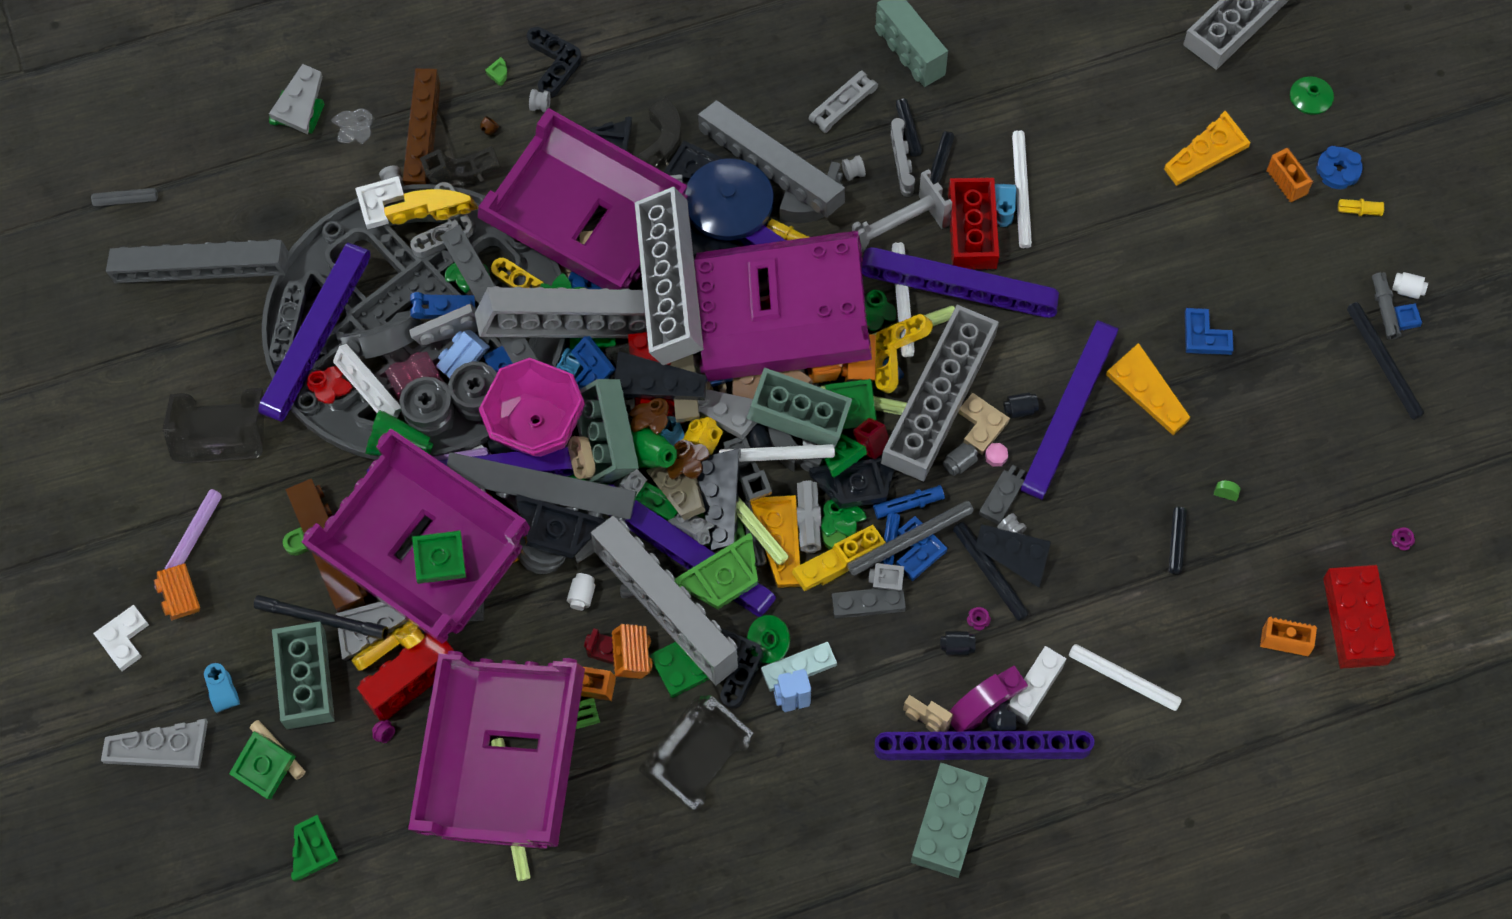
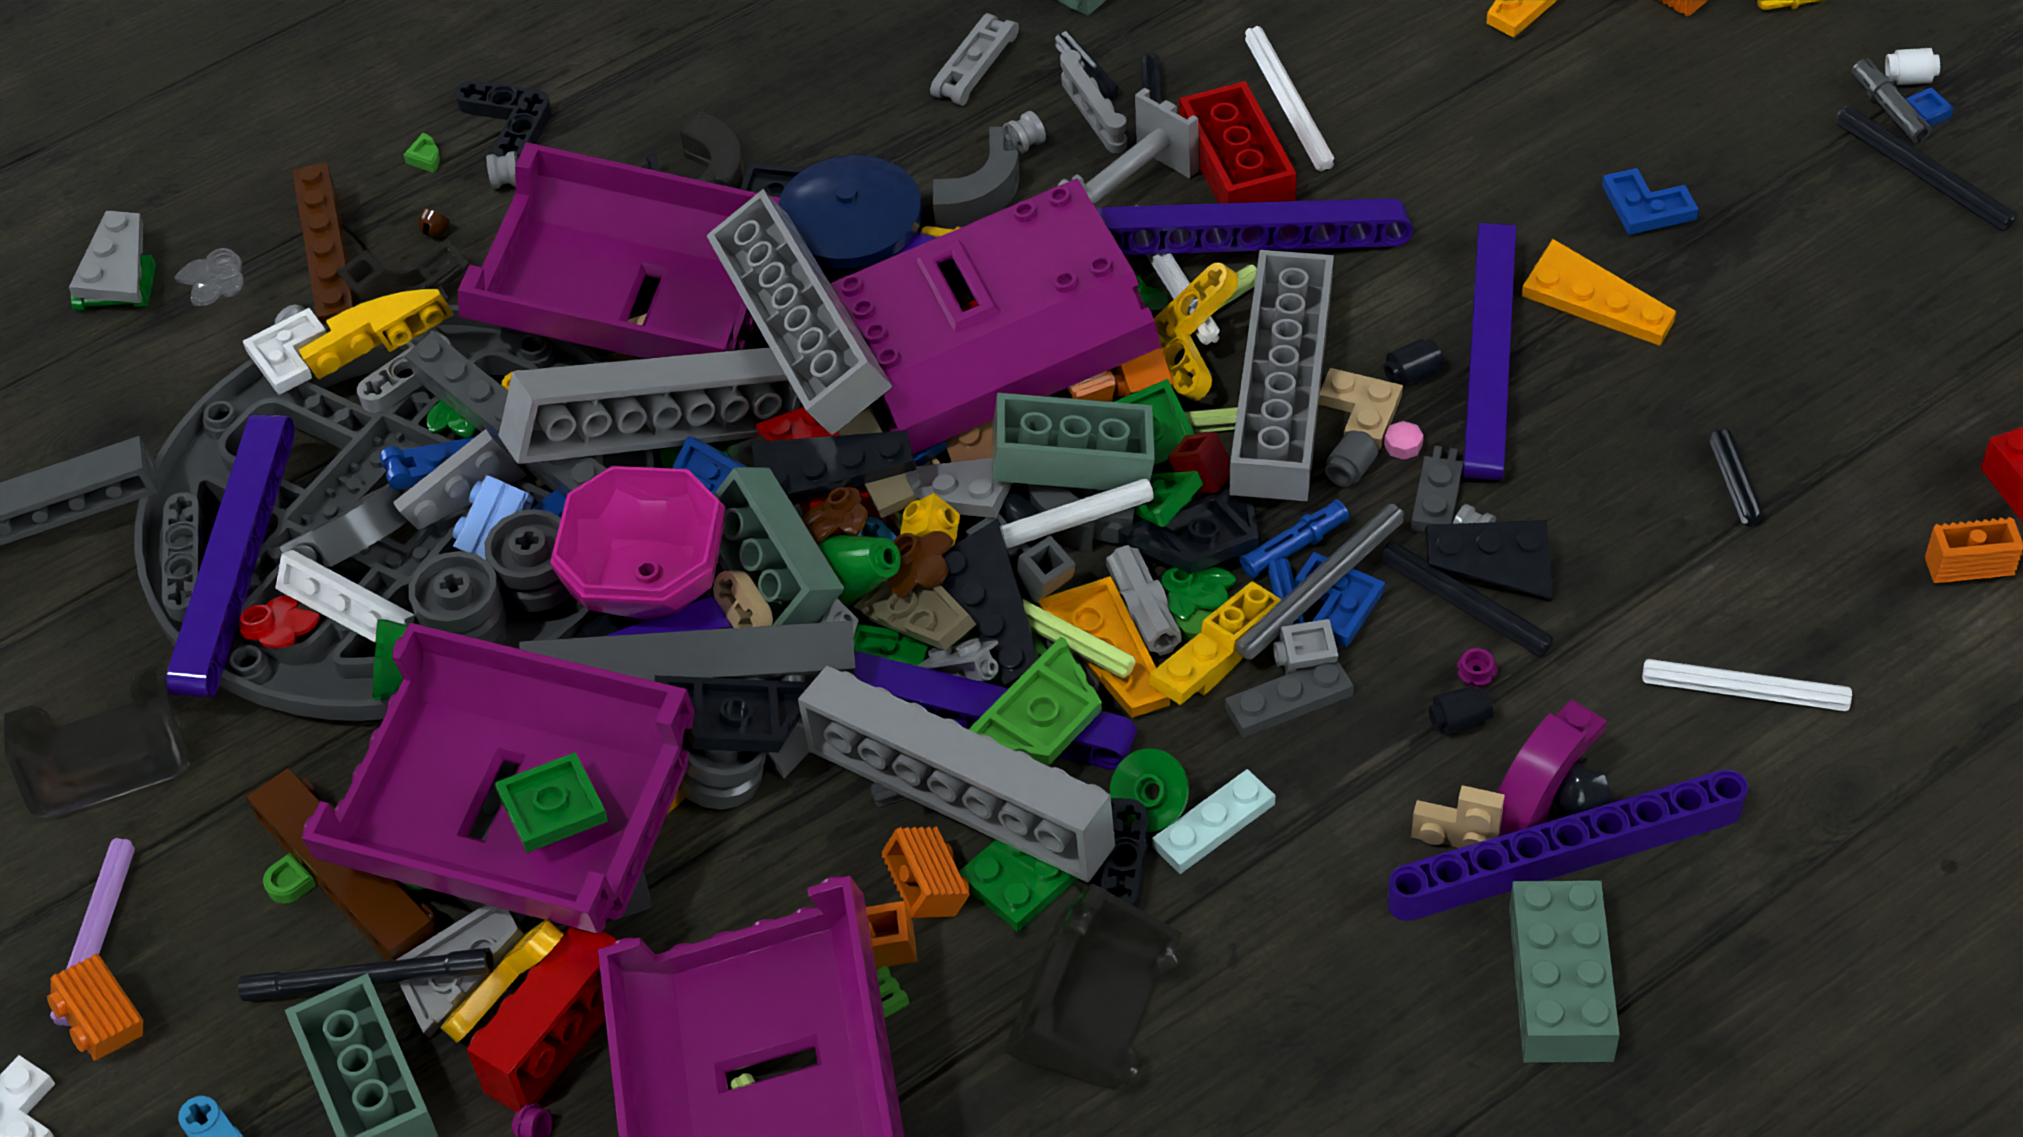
camera: 15 degrees left, 15 degrees down
clear pink brick [385,352,441,400] -> none
white brick [567,573,596,611] -> none
dark red bracket [584,628,614,665] -> none
dark grey brick [698,100,845,218] -> none
light blue brick [774,669,811,712] -> none
dark azure piece [995,184,1016,227] -> none
white brick [1007,646,1066,726] -> none
bright green tile [1214,480,1240,501] -> none

